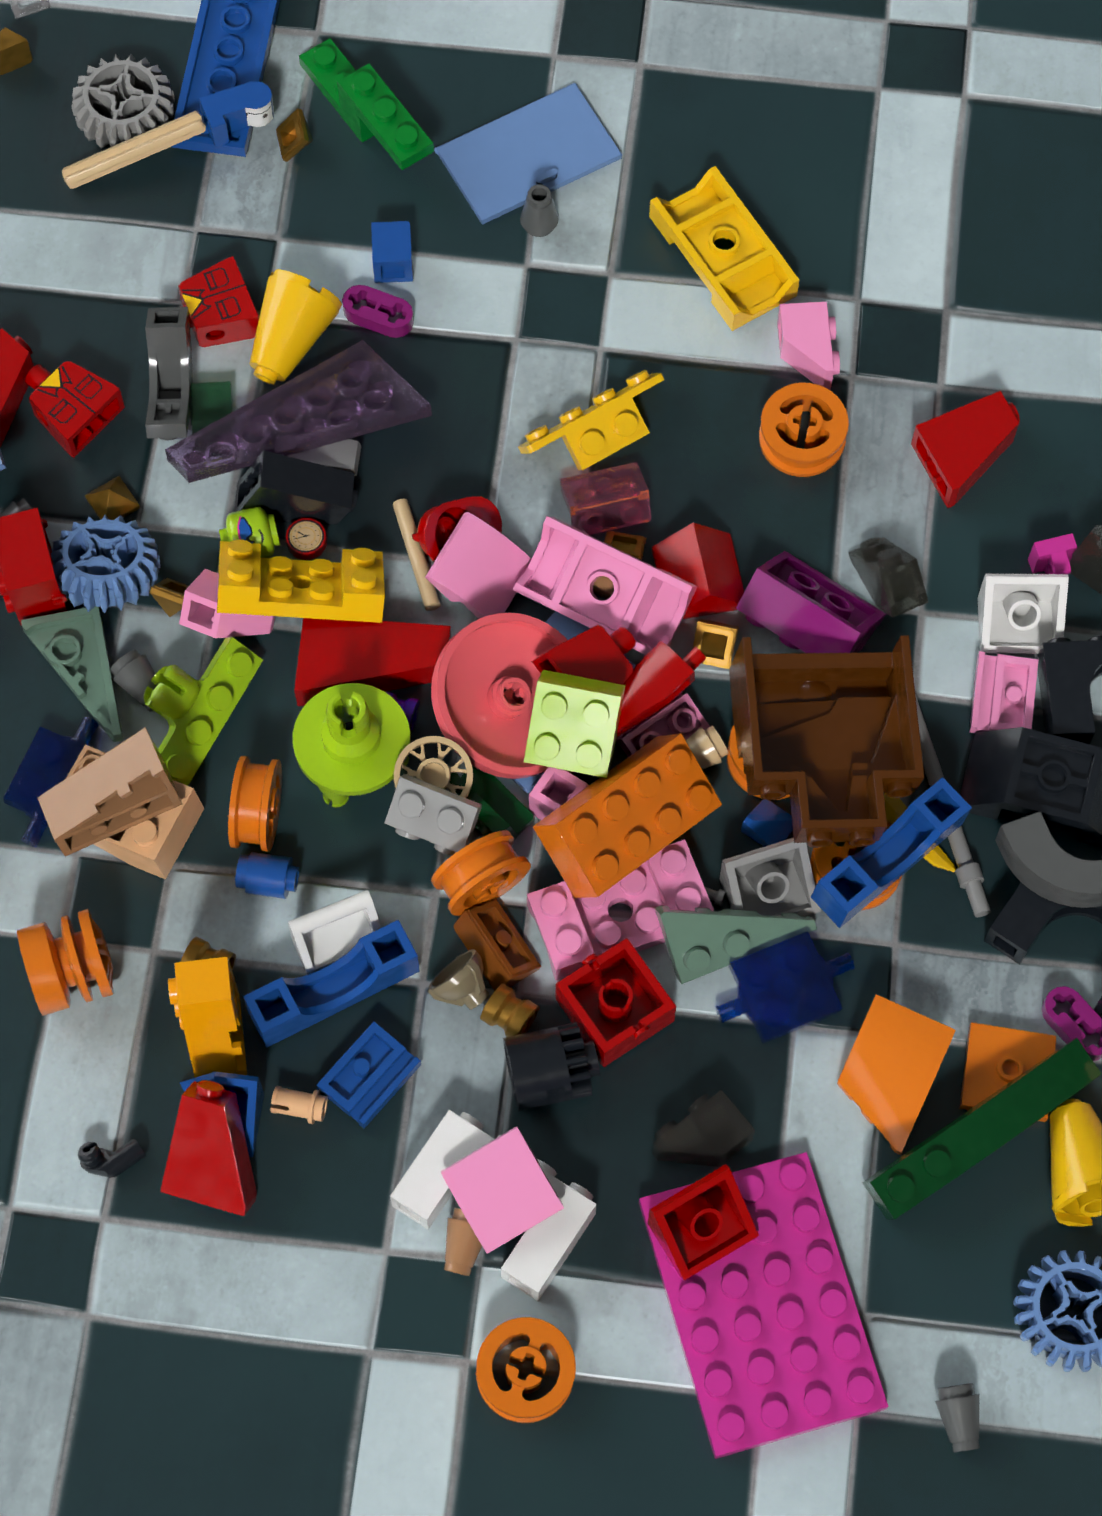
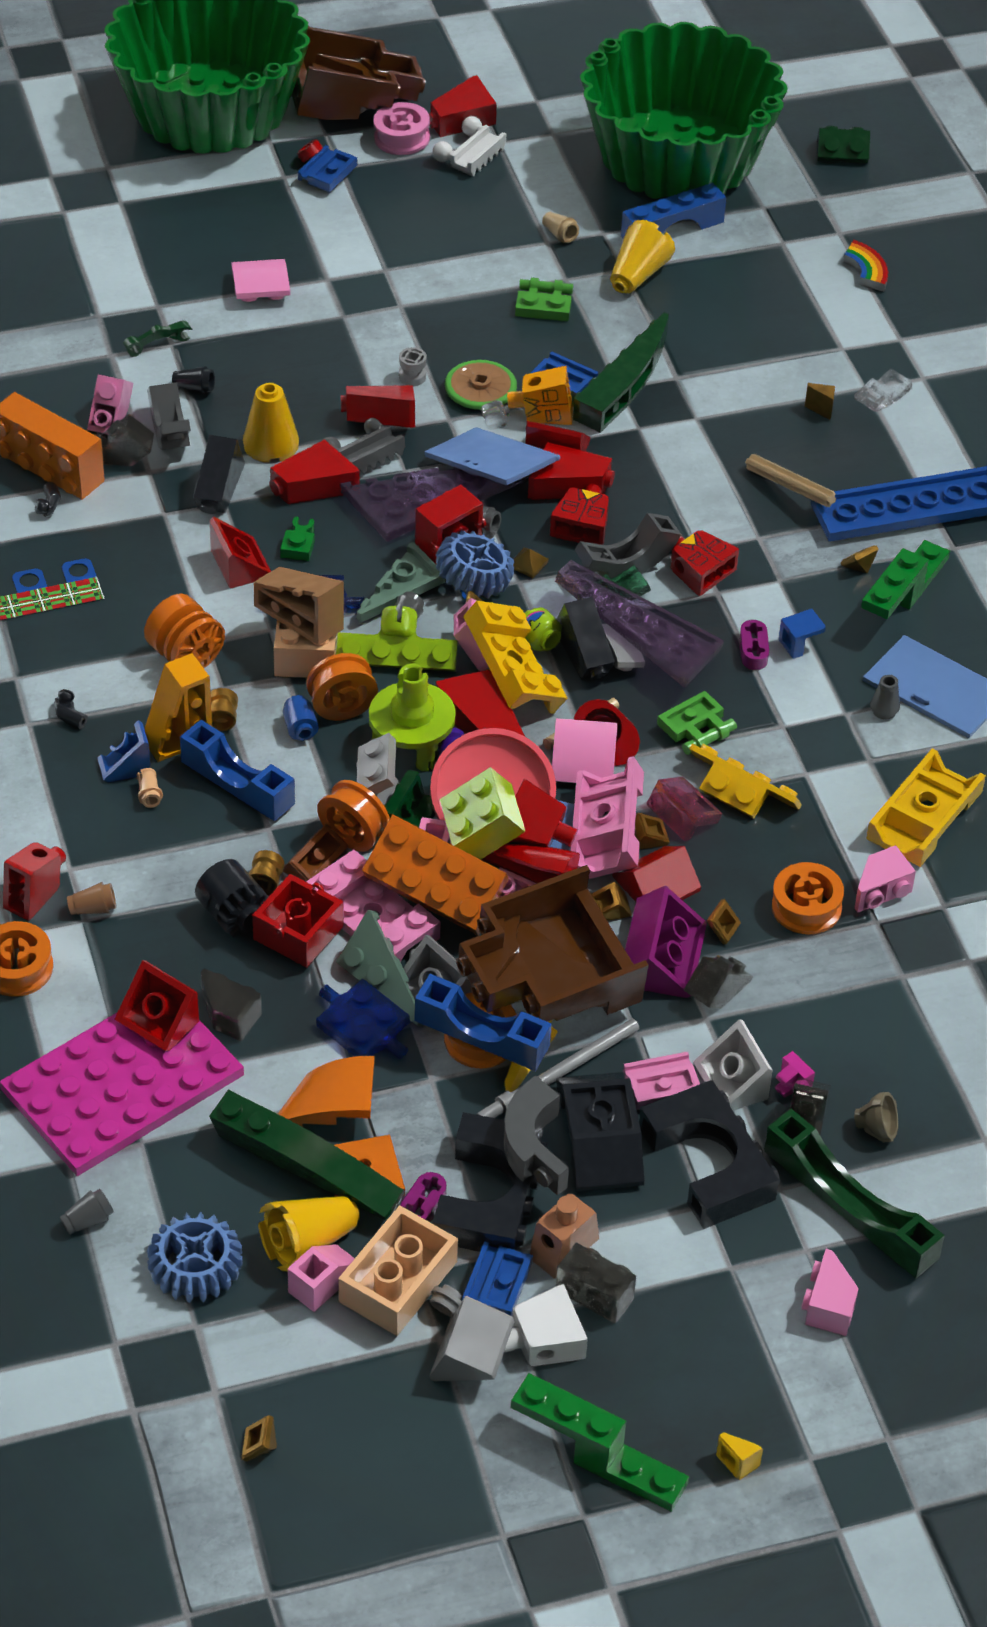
camera: 65 degrees right, 20 degrees down
light grey gear [71,54,175,149] -> none
red slope [160,1080,257,1217] -> none
blue leg [199,81,275,148] -> none
yellow cone [249,269,342,385] -> none
tile [286,518,327,560] -> none
white tile [288,890,381,975] -> none
blue plate [316,1021,421,1129] -> none
white arch [390,1110,597,1301] -> none
tan wheel [394,736,473,798] -> none
dark tan piece [427,949,489,1010] -> none
bright pink slope [441,1126,564,1254] -> none
red slope [911,391,1020,509] -> none
none -> red torso [3,842,66,921]
none -> bright green plate [657,691,737,755]
none -> pearl gold slope [707,899,741,944]

